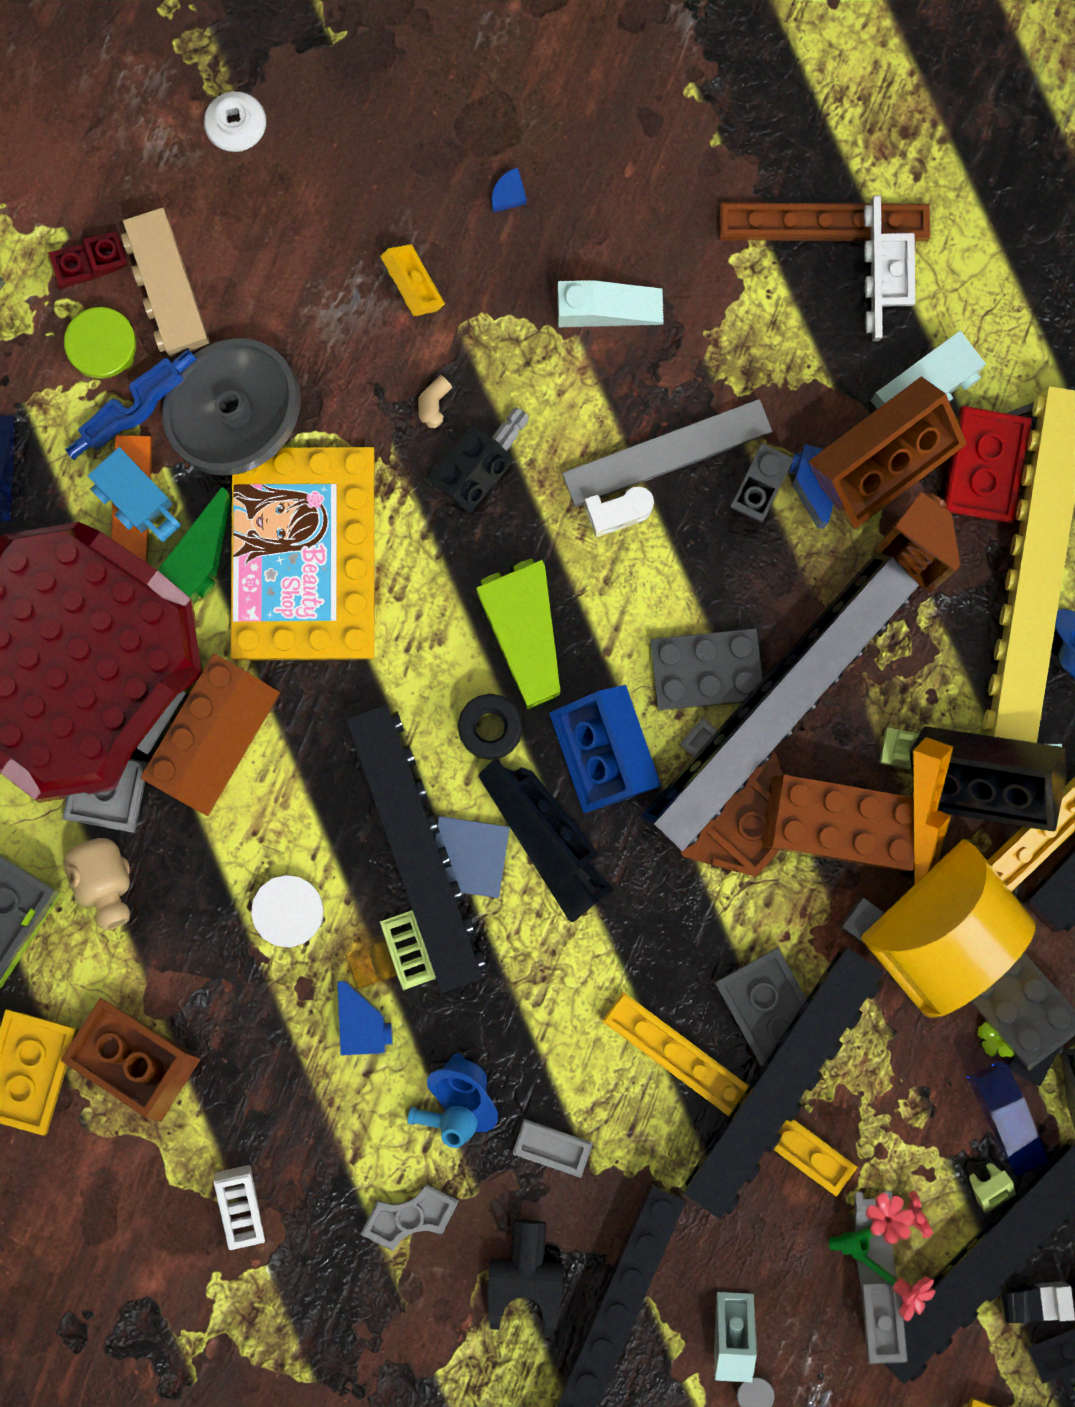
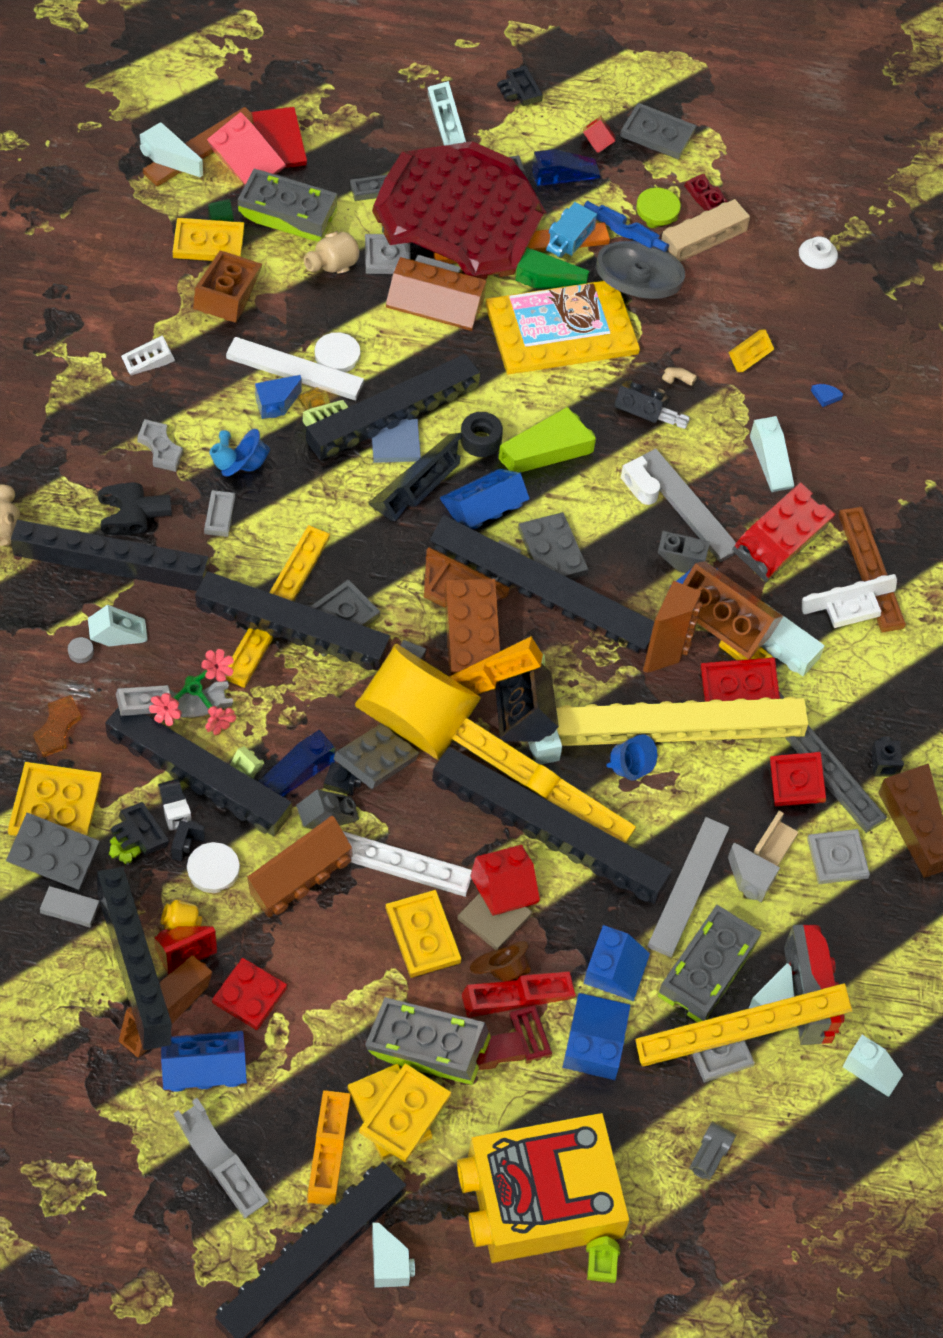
camera: 75 degrees right, 25 degrees down
none -> white tile [226,337,364,401]
none -> piece [732,483,835,582]

